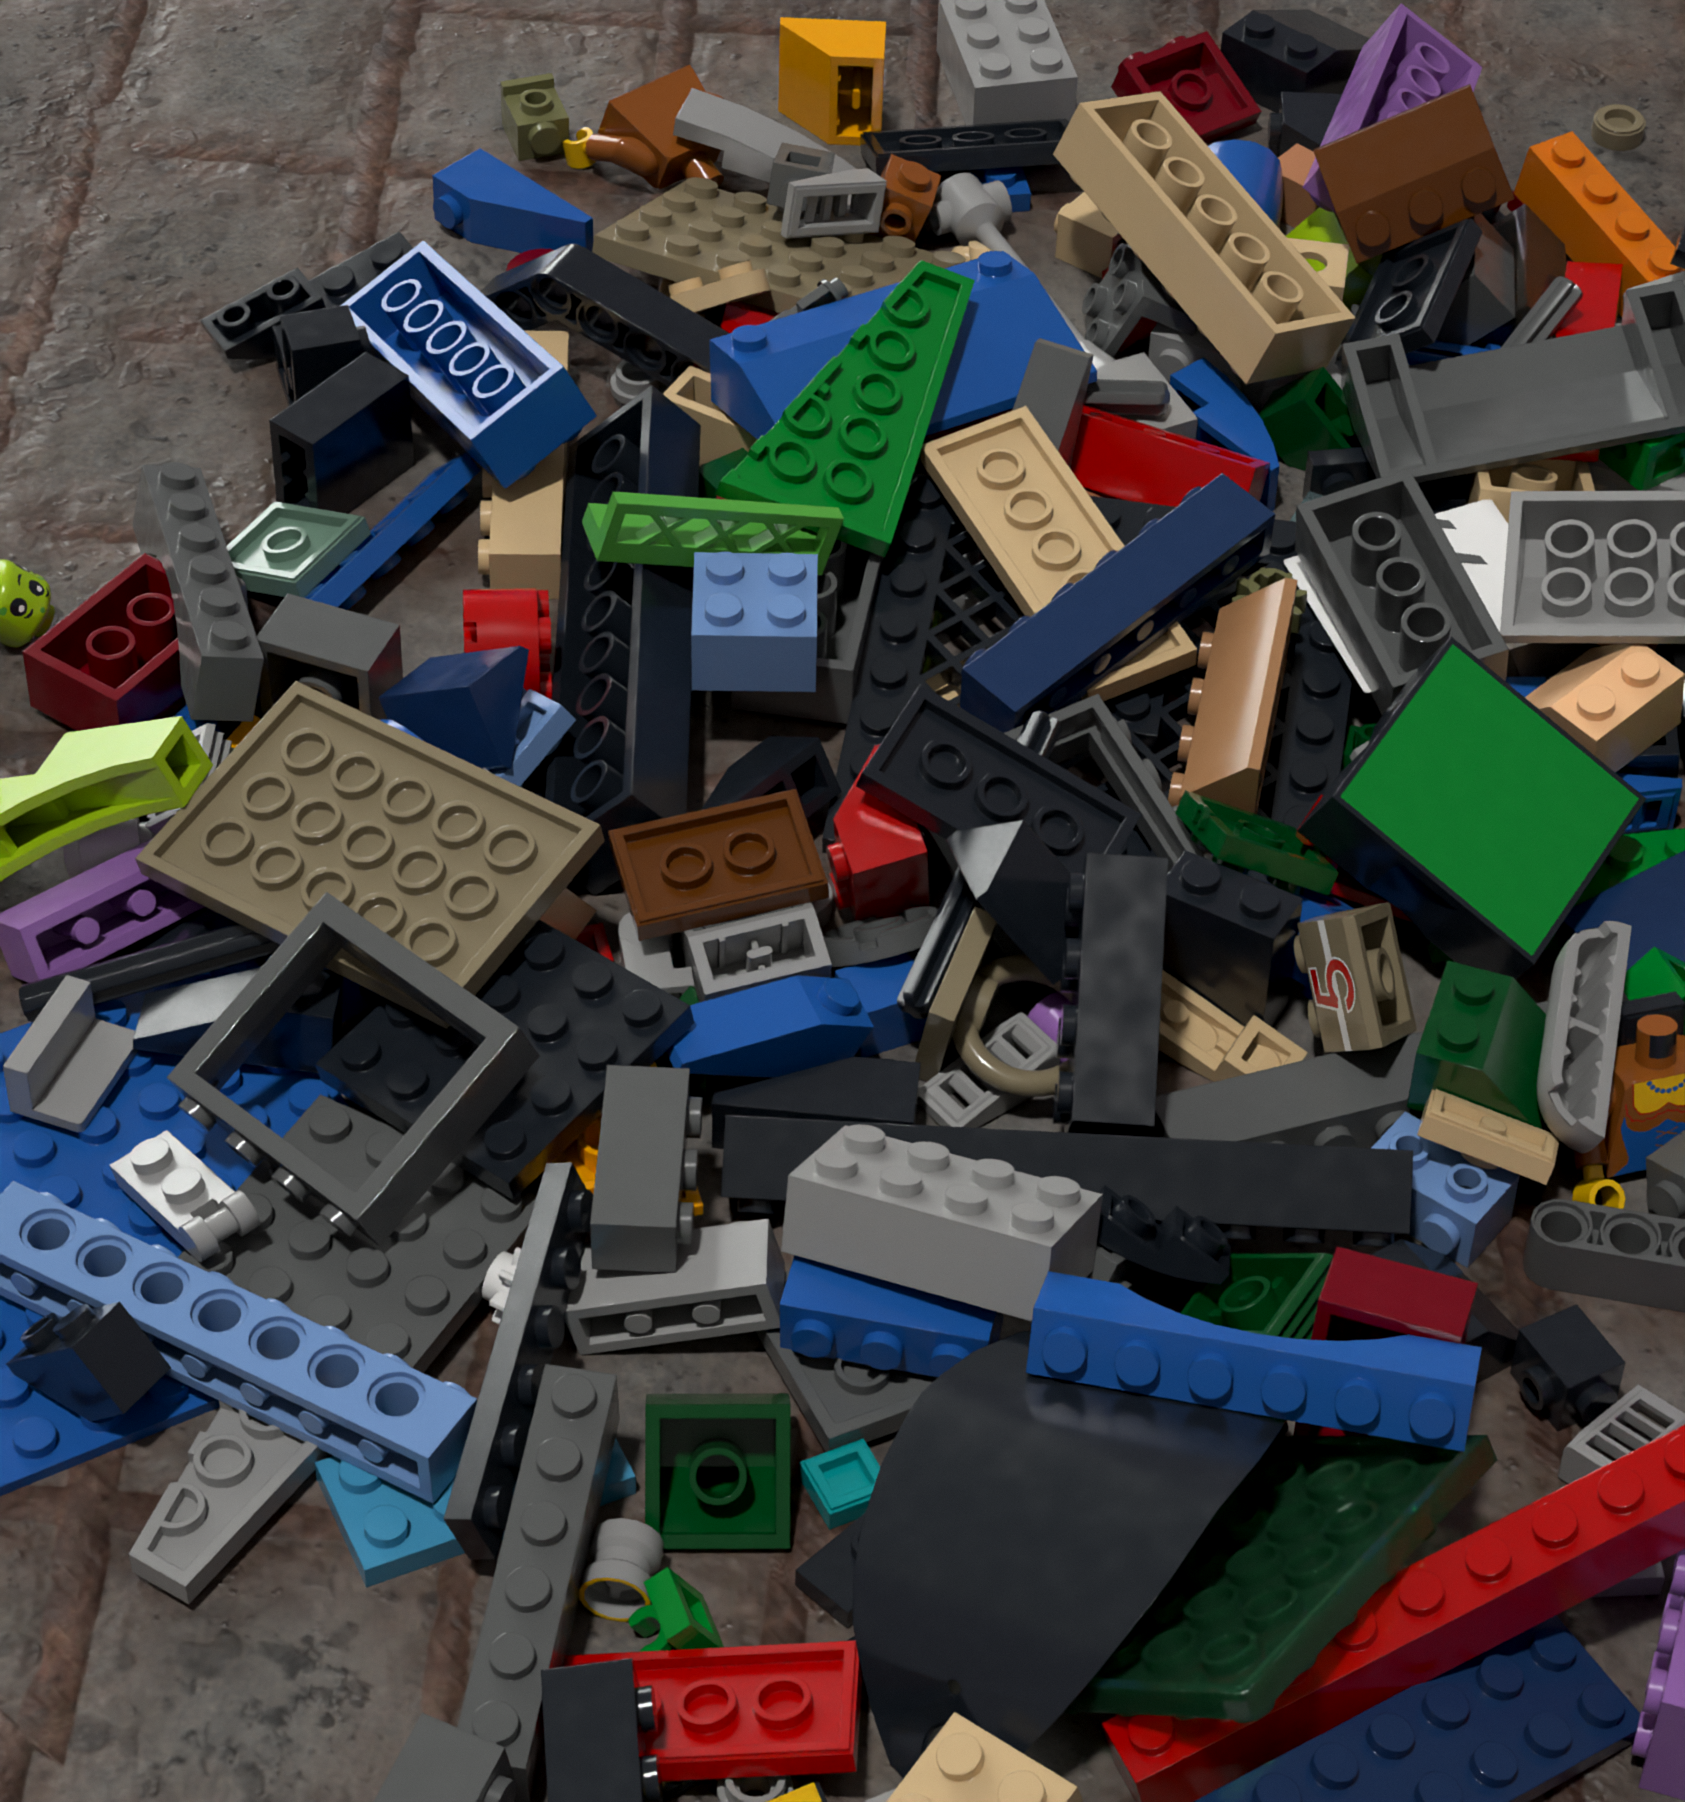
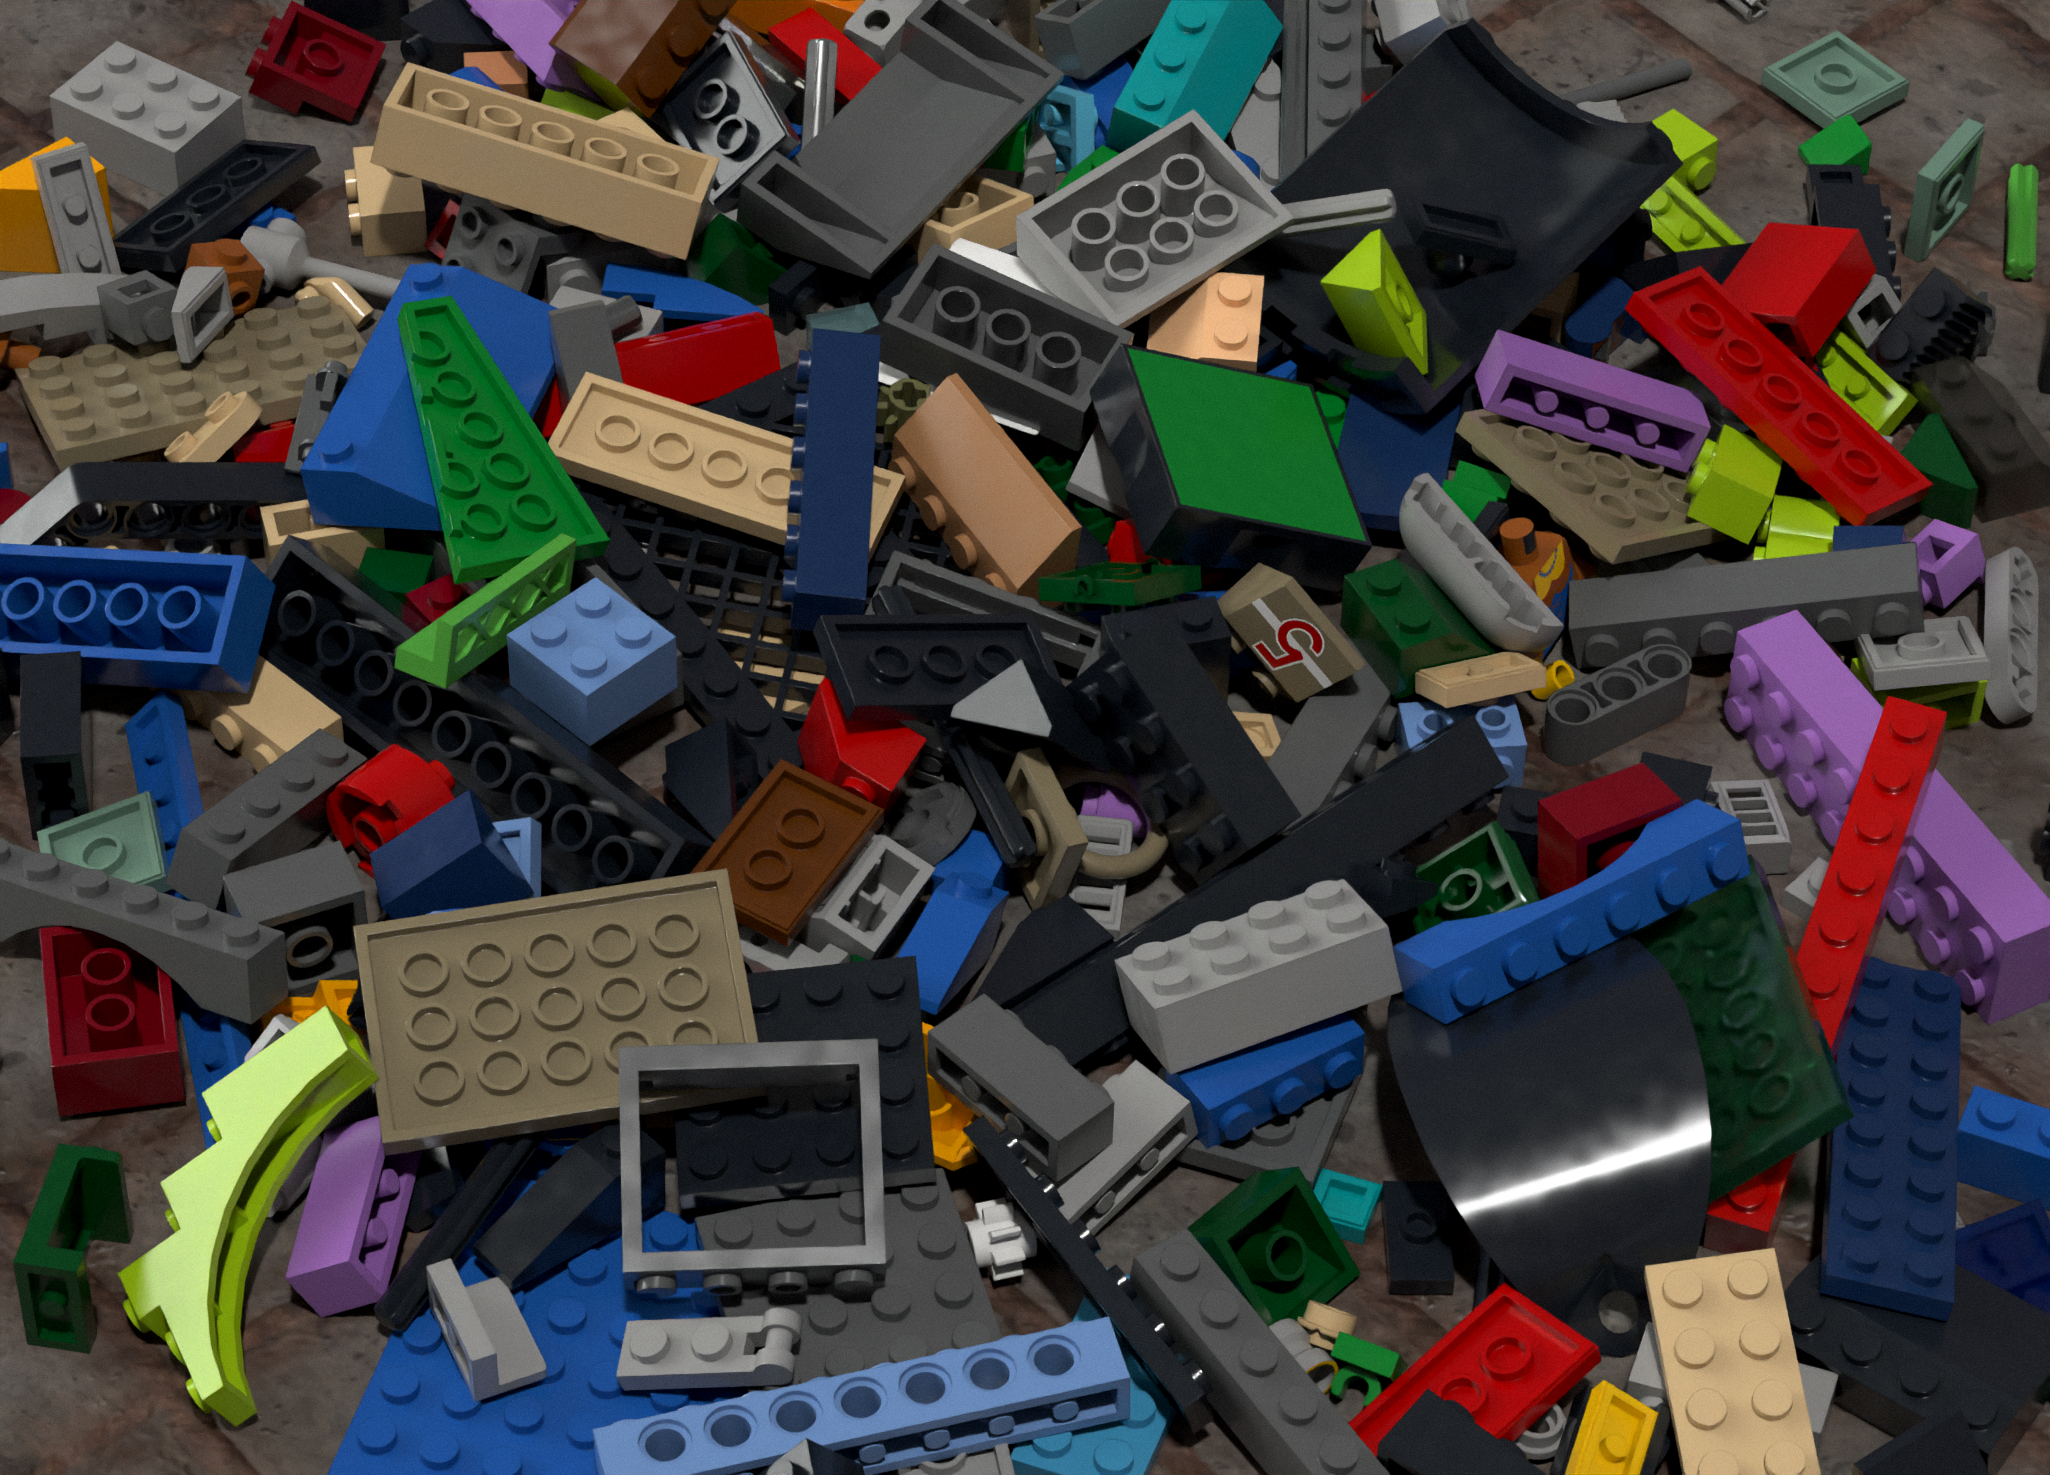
camera: 45 degrees left, 0 degrees up
none -> light grey tile [30,142,122,274]
none -> dark grey brick [165,728,368,911]
none -> tan plate [1297,1300,1358,1351]

